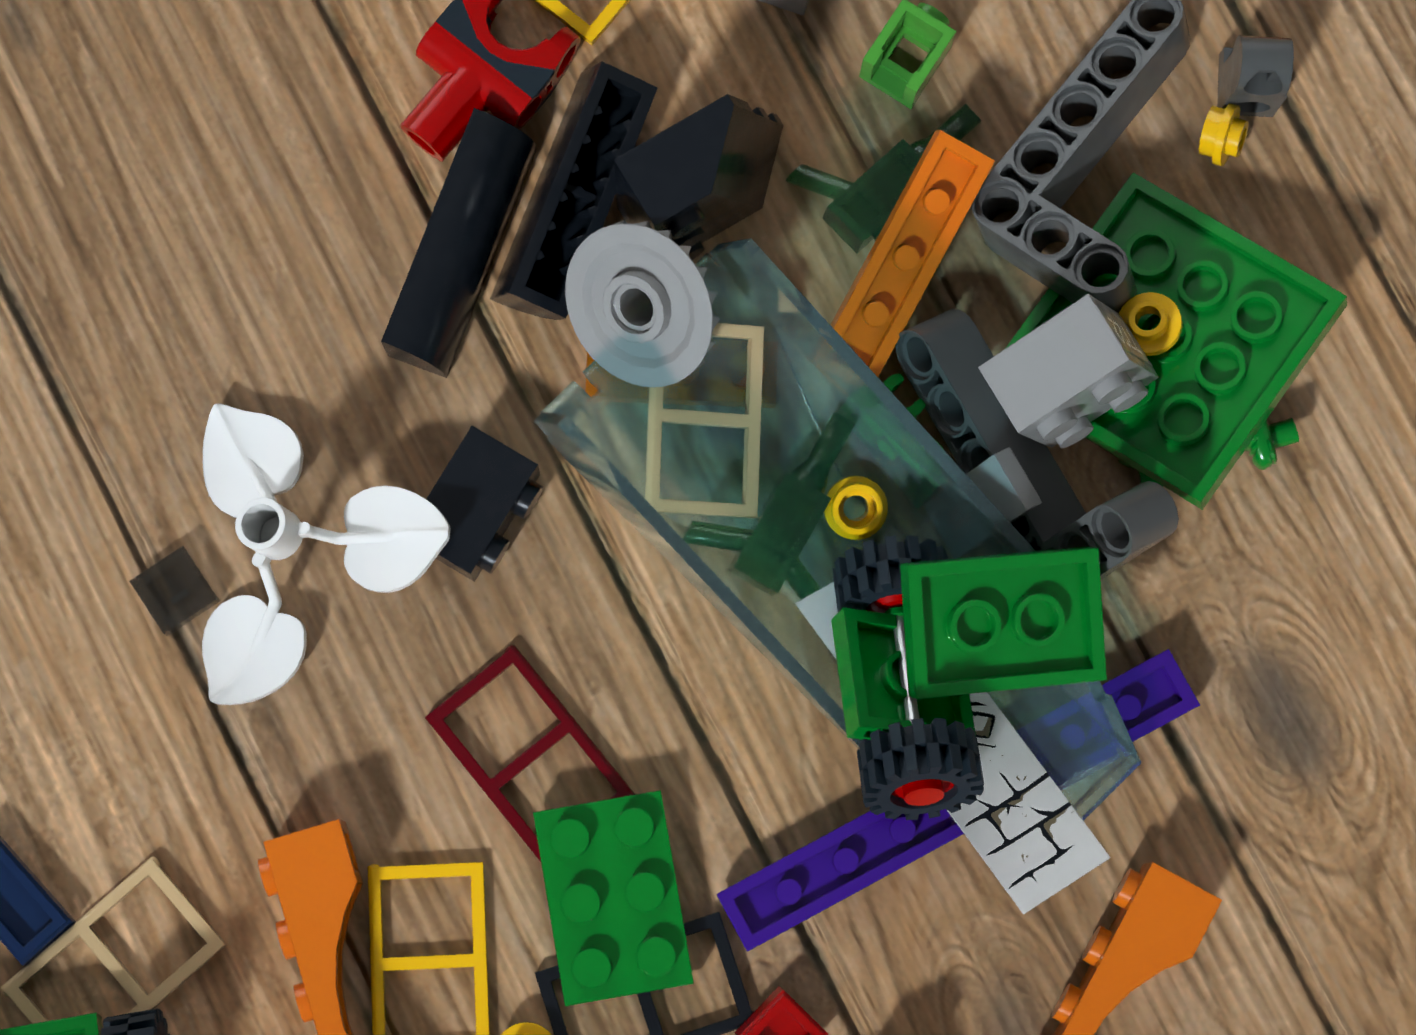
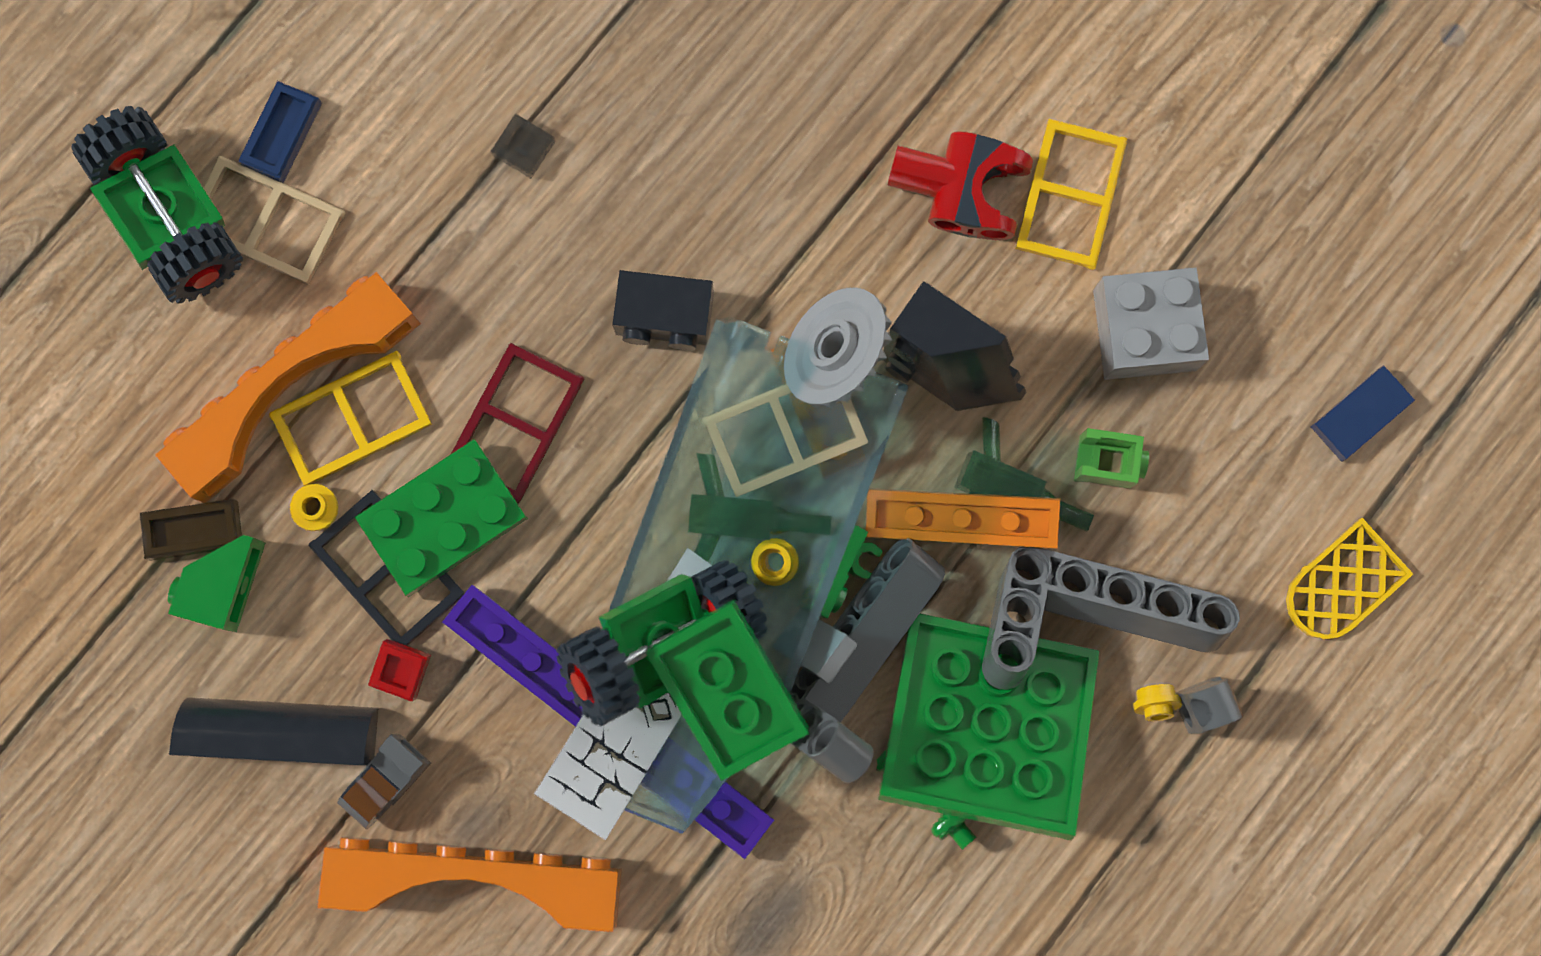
camera: 70 degrees right, 0 degrees up
white plant [202,404,451,705] -> none
black brick [381,108,537,378] -> none
black brick [490,61,658,320] -> none
light grey brick [978,294,1159,448] -> none
yellow plate [1119,292,1182,356] -> none

